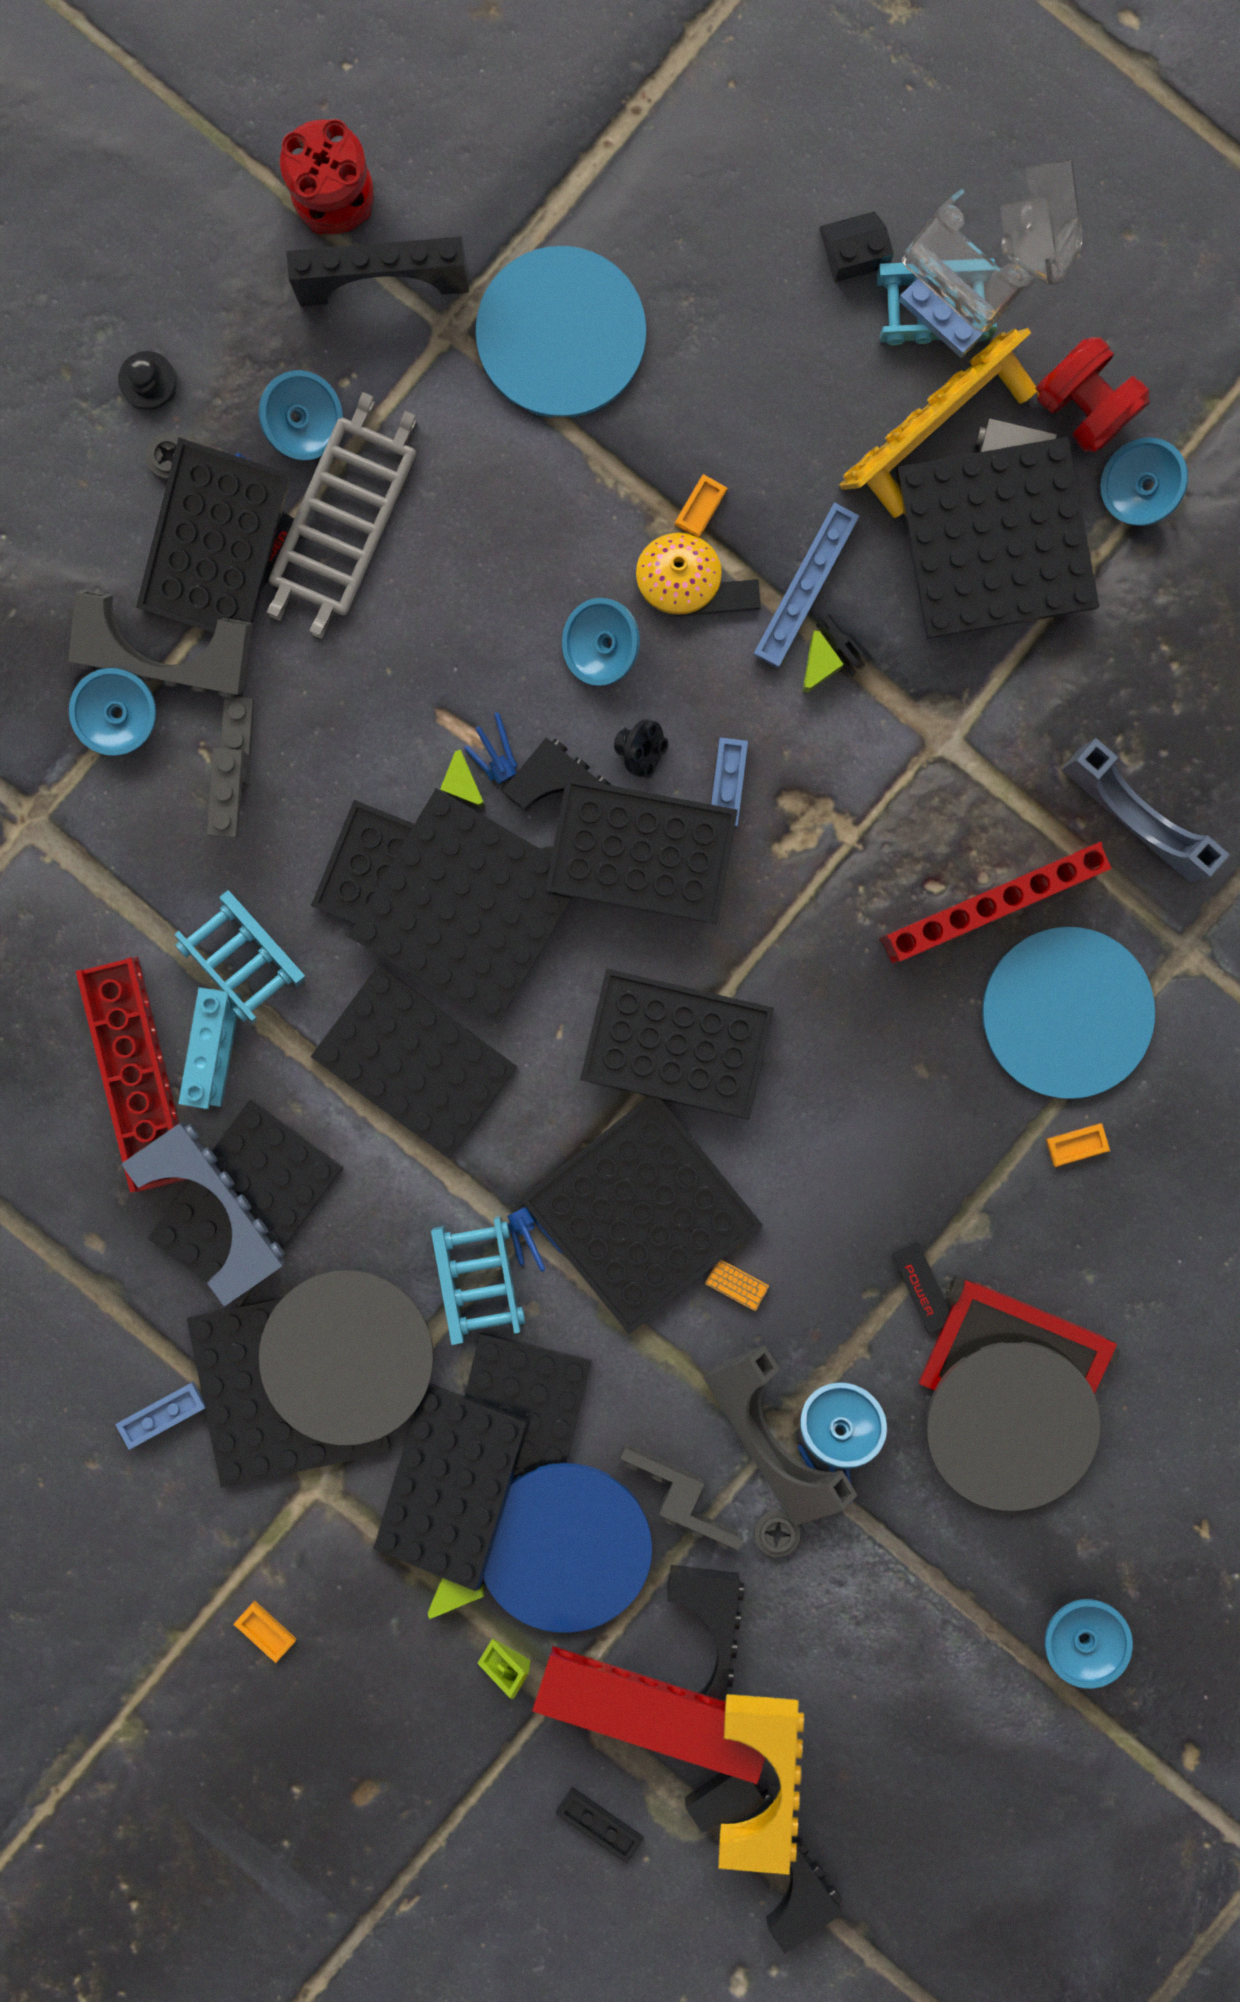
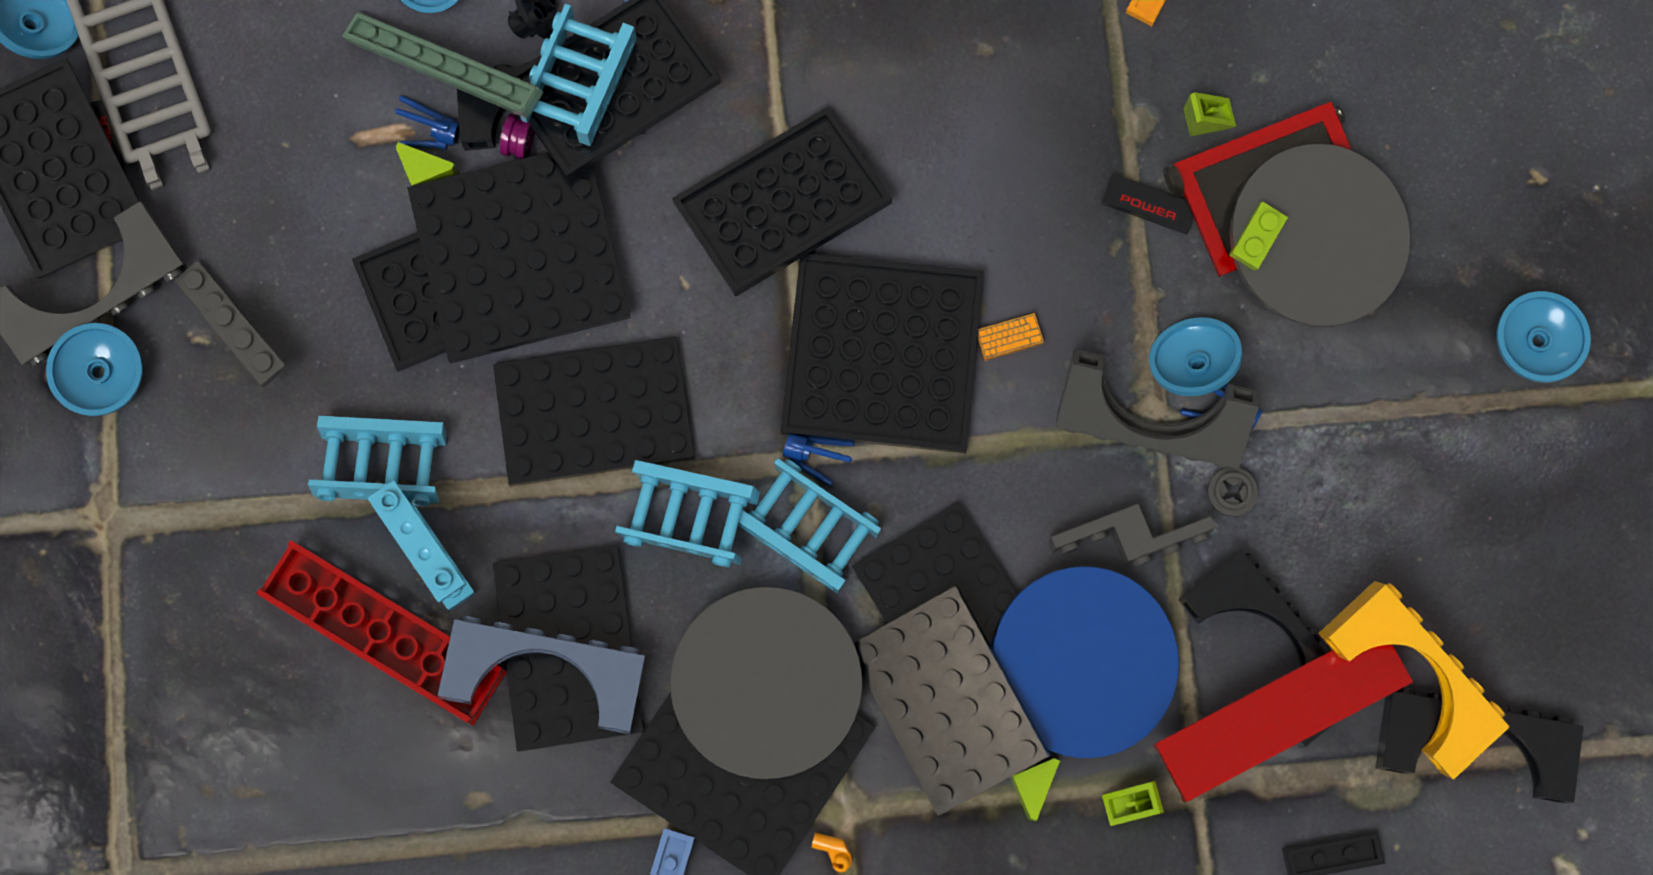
camera: 45 degrees left, 10 degrees down
none -> sand green tile [342,12,543,118]
none -> magenta wheel [500,113,535,159]
none -> medium azure fence [520,4,637,146]
none -> medium azure fence [615,460,760,568]
none -> light orange arm [811,832,852,872]
none -> lime slope [1183,92,1236,137]
none -> lime plate [1229,201,1288,271]

